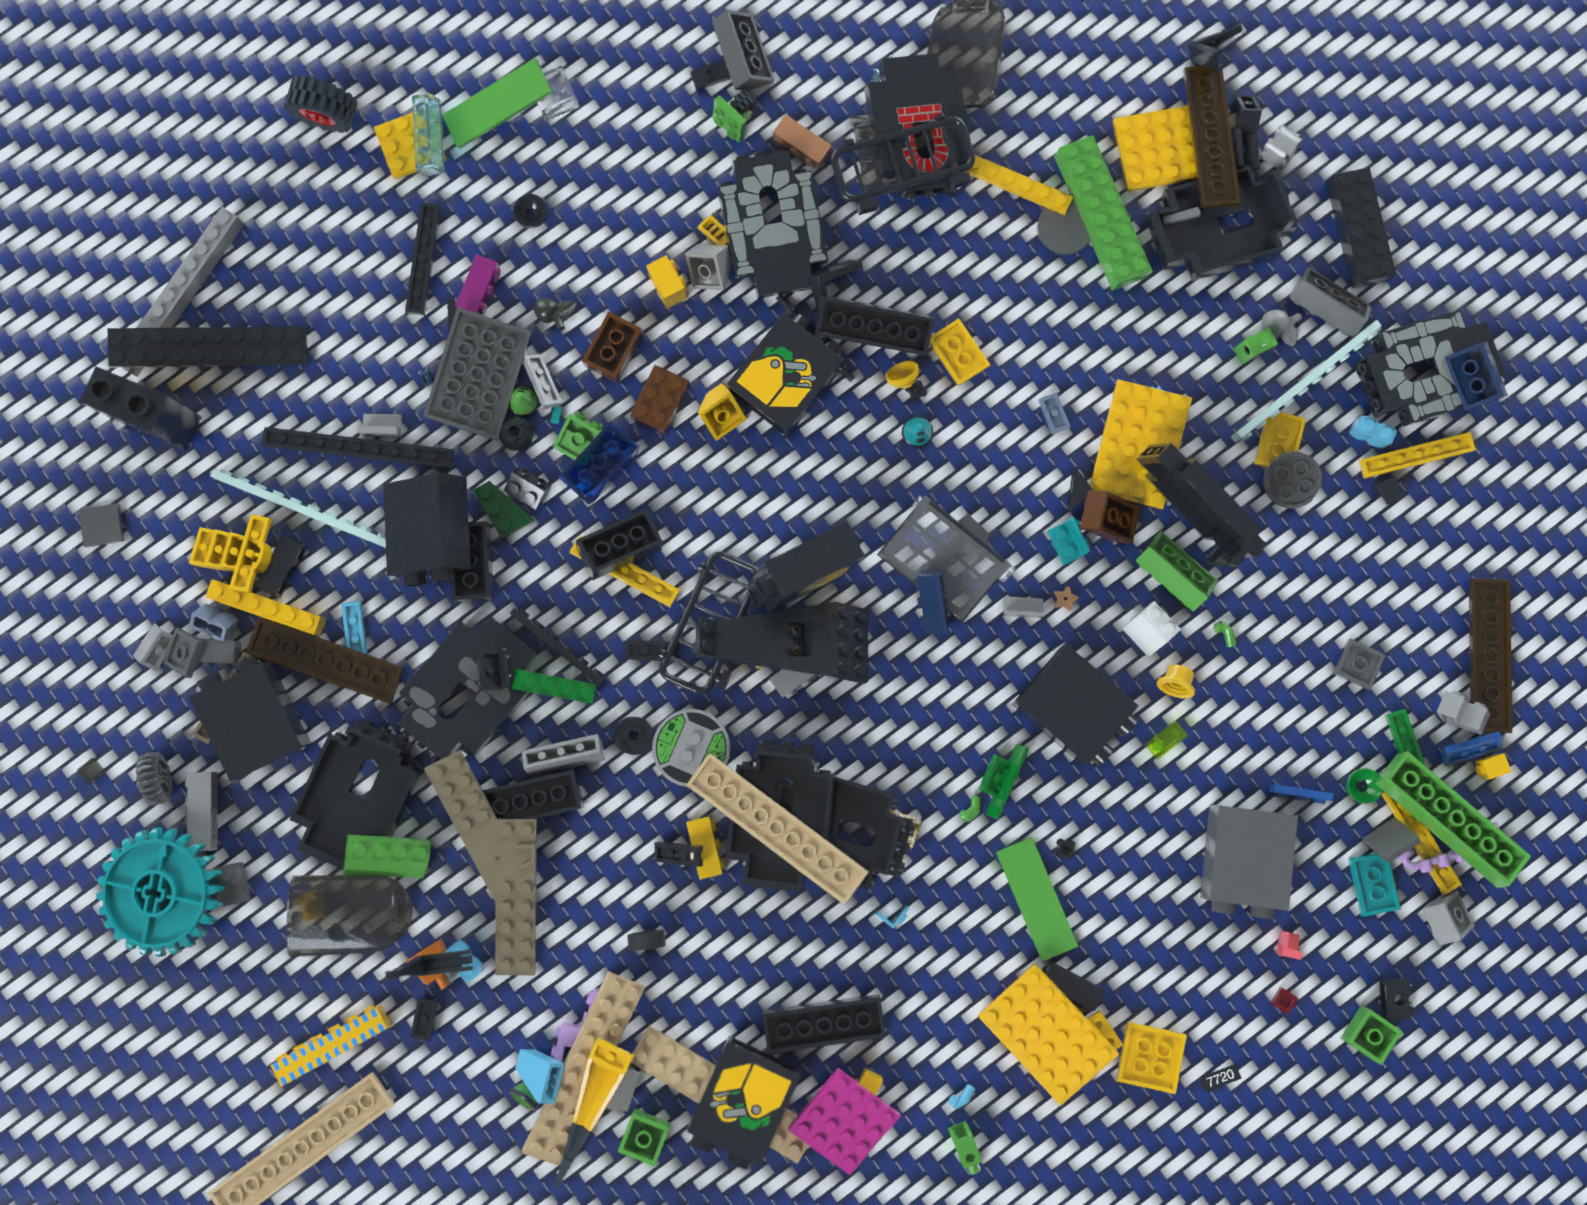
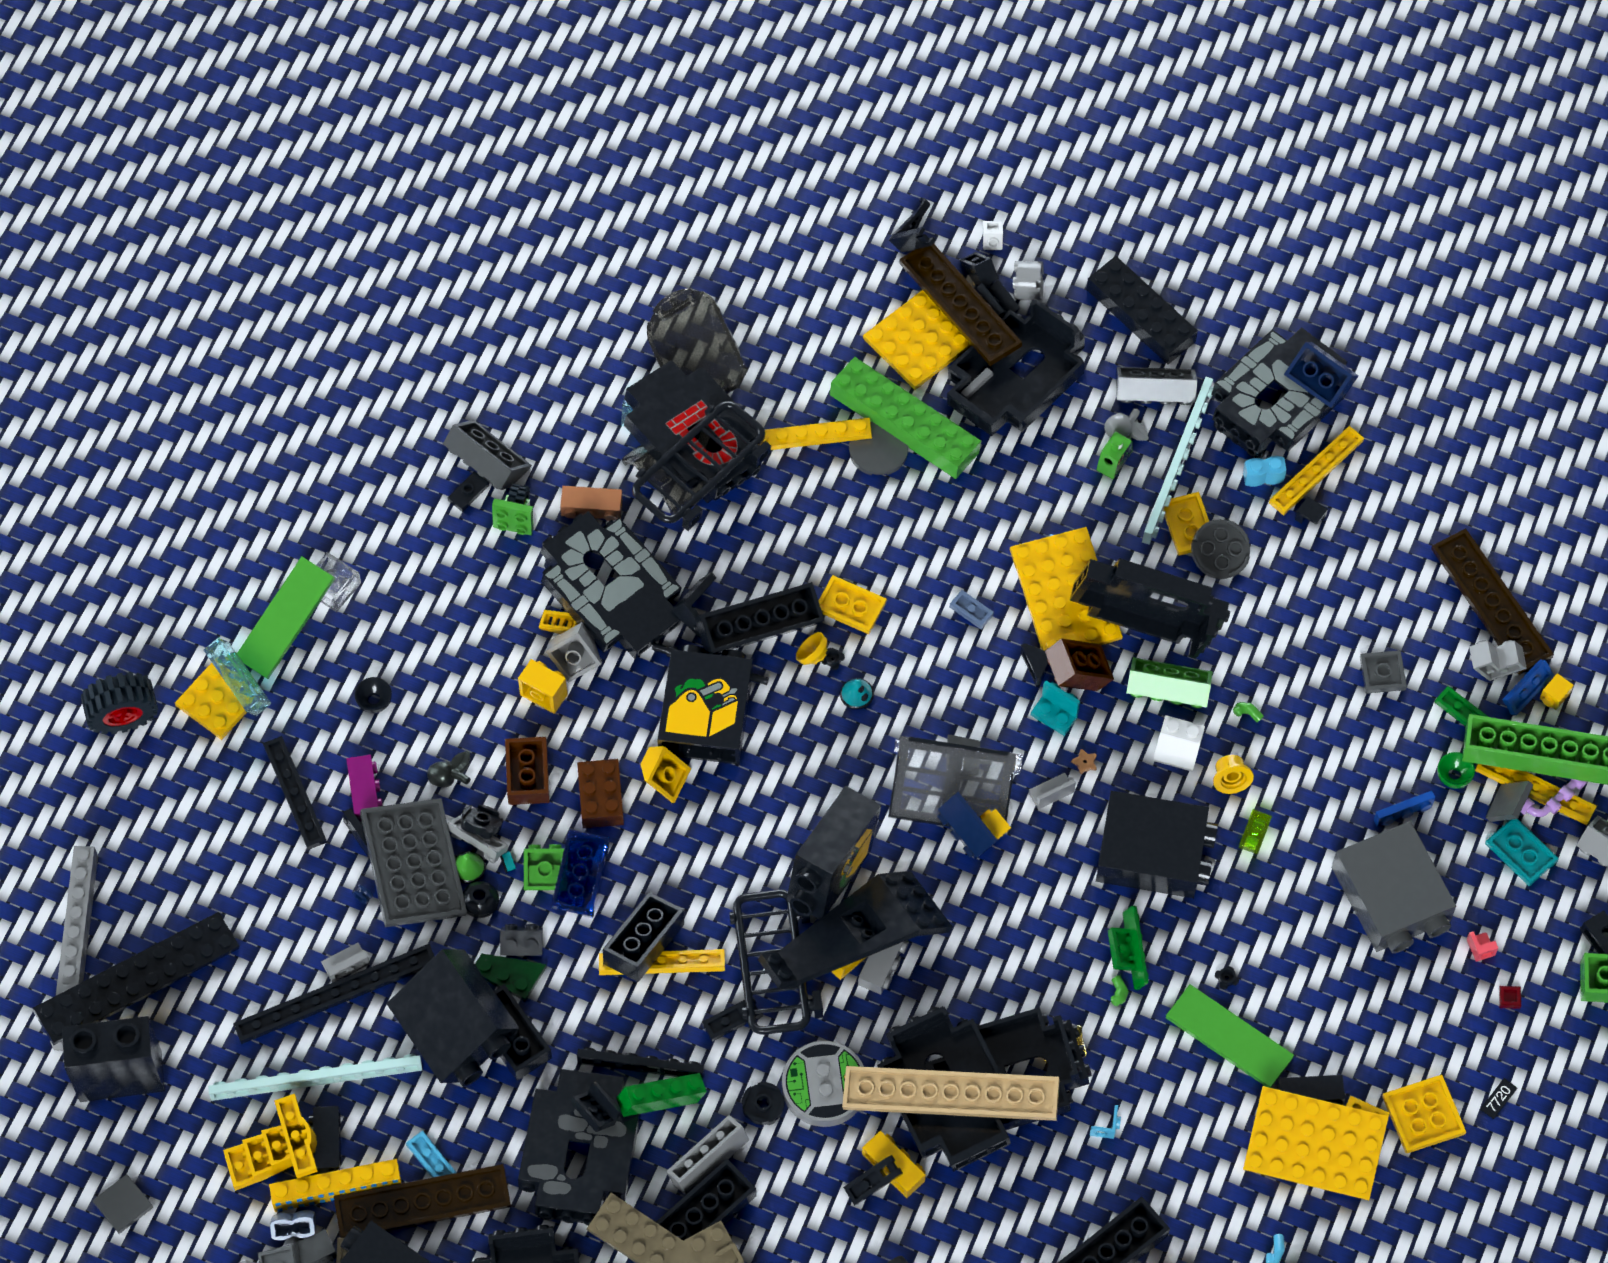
camera: 30 degrees left, 20 degrees down
none -> black plate [461,805,503,839]
none -> yellow brick [980,809,1011,840]
none -> white bracket [983,221,1003,250]

